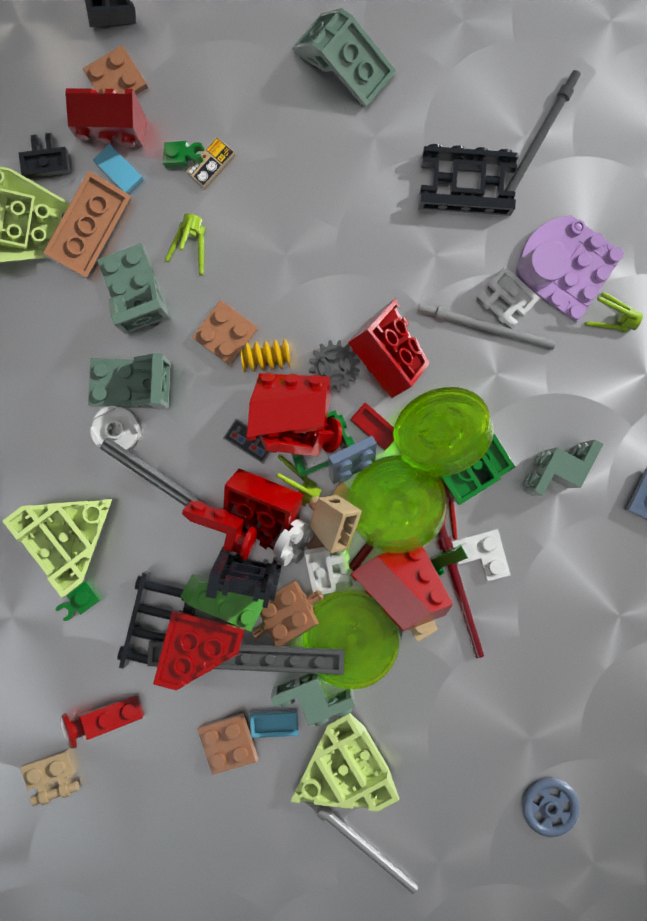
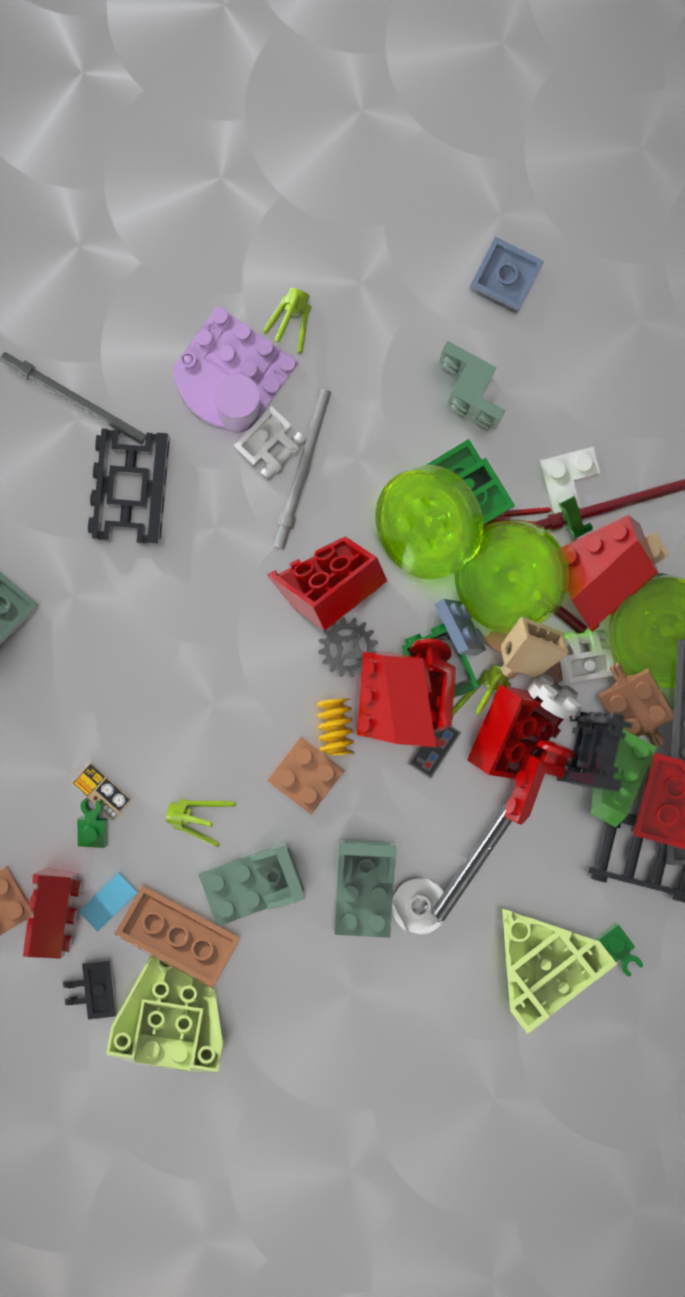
camera: 85 degrees left, 0 degrees up
red tile [349,402,400,451] -> none

